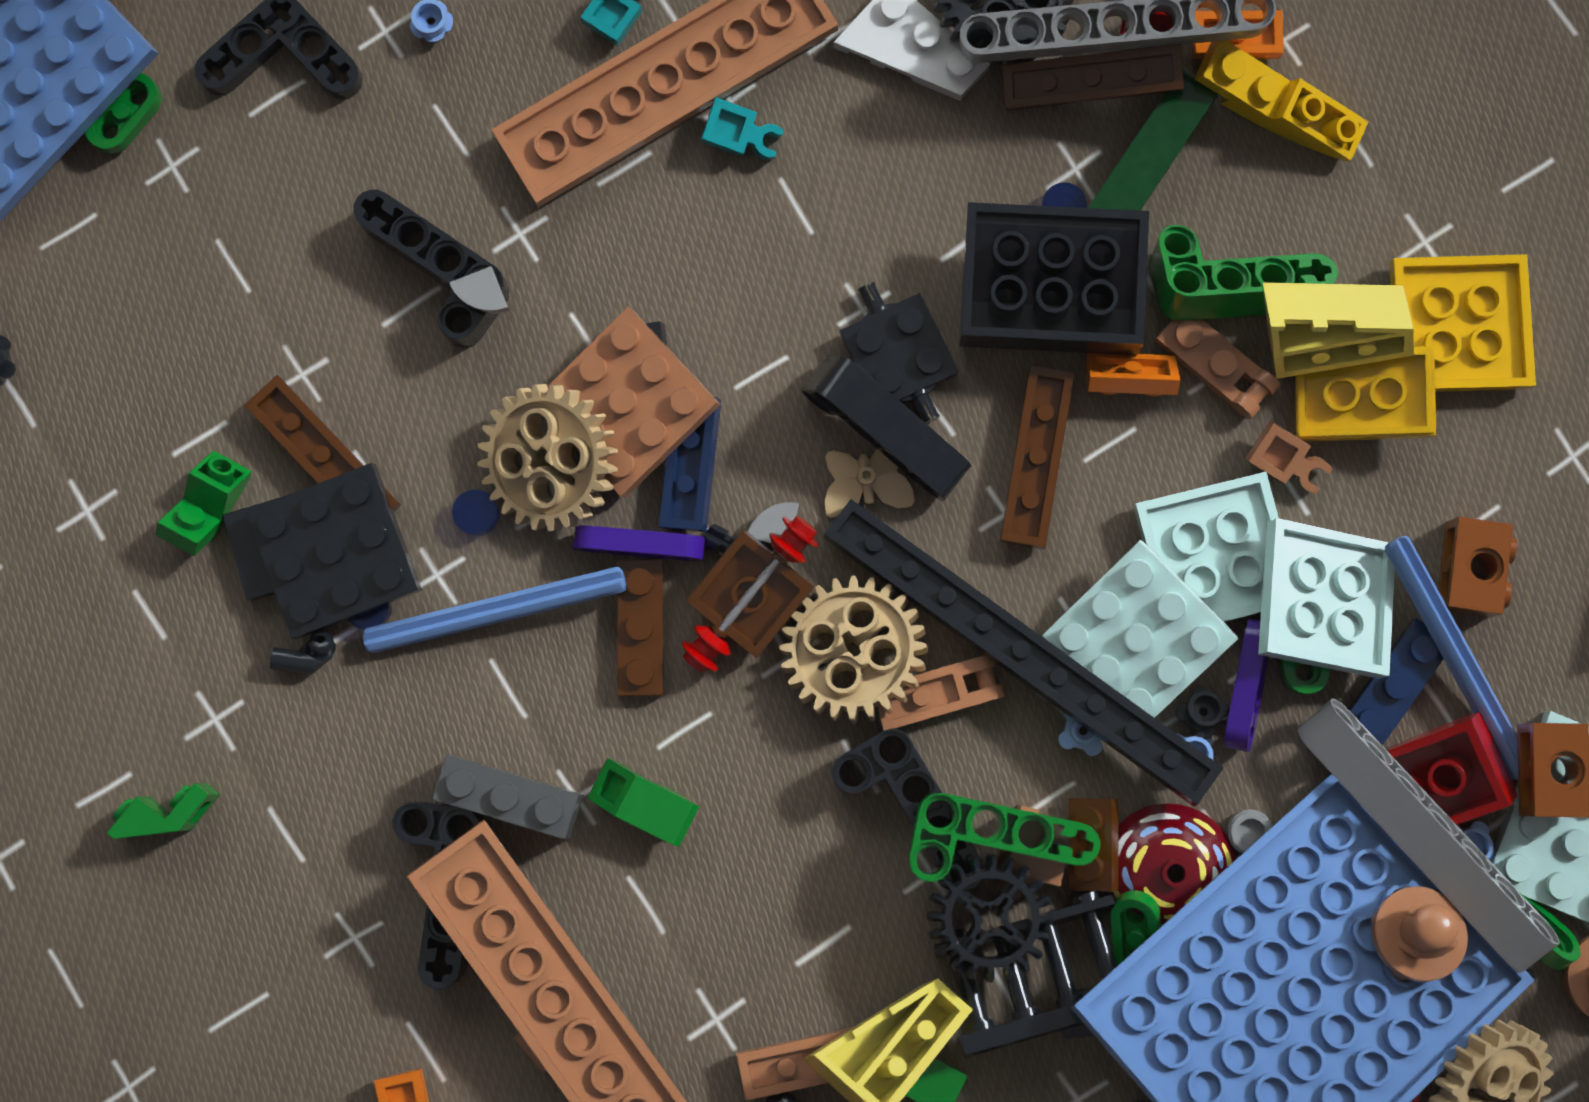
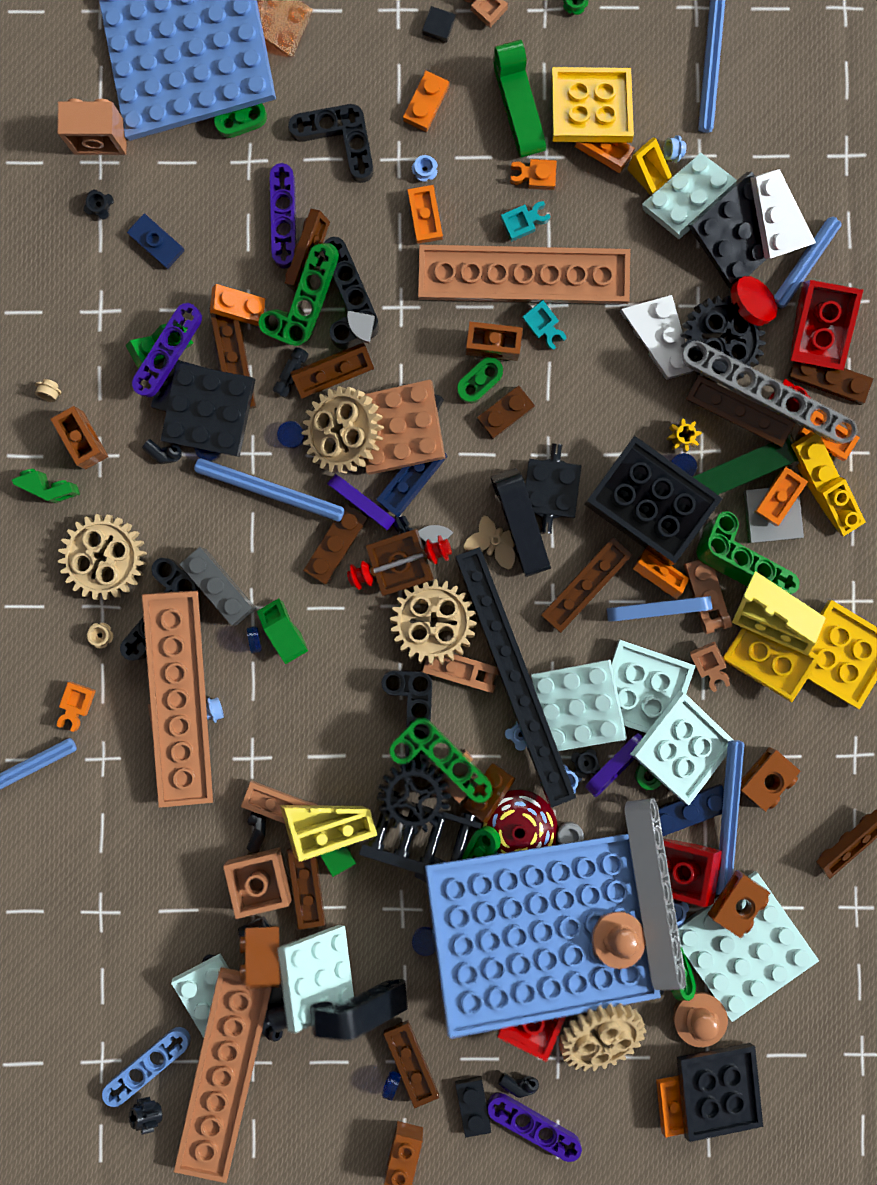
camera: 35 degrees right, 5 degrees up
none -> tan plate [35,379,61,402]
none -> dark orange brick [51,406,109,469]
none -> tan gear [58,514,147,600]
none -> tan plate [87,623,114,649]
none -> dark blue plate [127,213,185,270]
none -> dark purple beam [132,303,202,397]
none -> light blue plate [206,697,224,723]
none -> orange plate [210,284,265,326]
none -> clear blue tile [247,626,262,654]
none -> green beam [258,243,339,346]
none -> dark purple beam [270,163,296,268]
none -> black axle [273,347,308,398]
none -> reddish brown plate [285,208,330,293]
none -> reddish brown plate [290,342,374,399]
none -> orange plate [408,185,443,244]
none -> green plate [457,357,503,404]
none -> dark orange brick [466,321,523,361]
none -> reddish brown plate [477,385,535,439]
none -> medium blue beam [606,596,713,622]
none -> yellow gear [666,419,702,453]
none -> light grey tile [744,488,804,543]
none -> orange plate [754,467,808,526]

